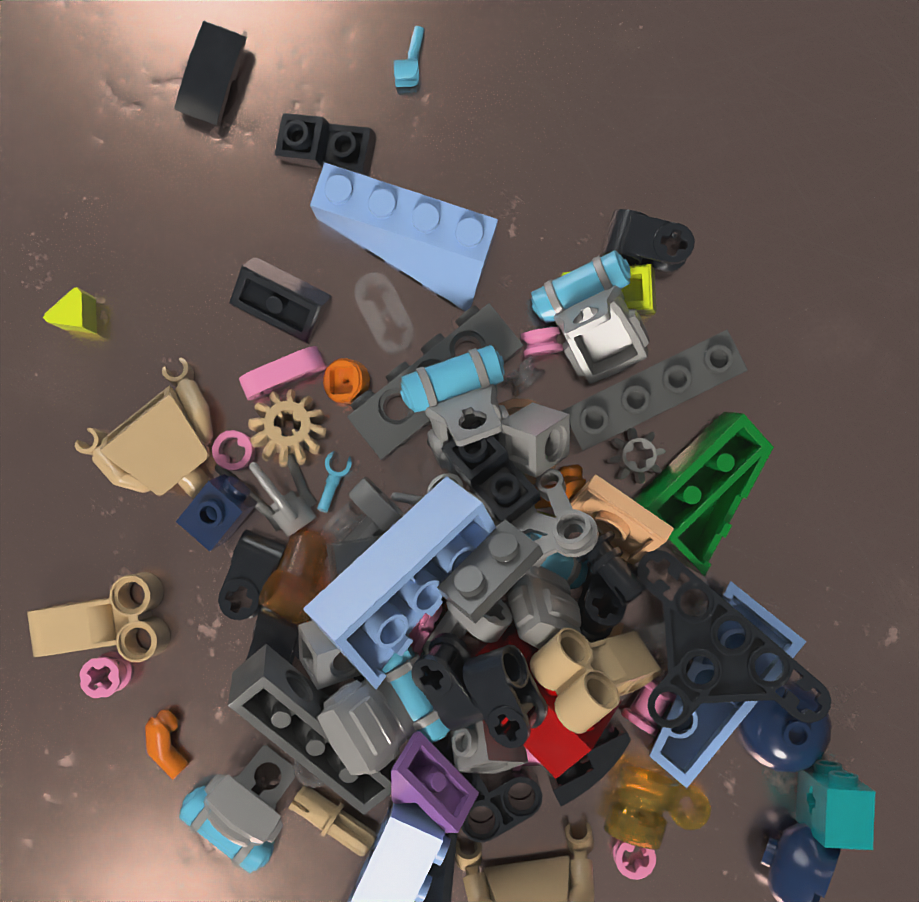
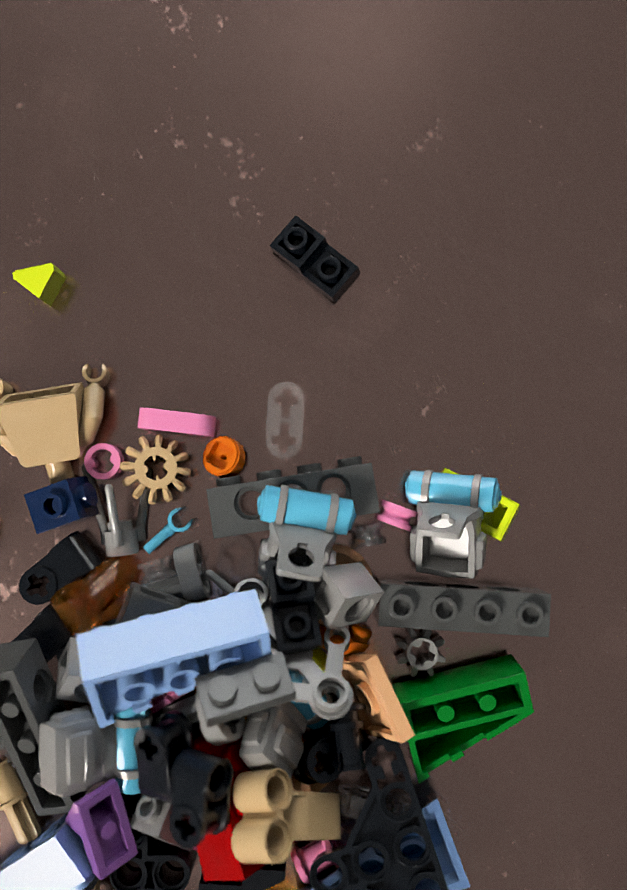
camera: 35 degrees right, 0 degrees up
black slope [174,20,248,125] -> none
black slope [229,257,331,343] -> none
light blue wedge [310,162,498,312] -> none
medium azure hand [394,26,425,87] -> none
black piece [603,209,695,273] -> none

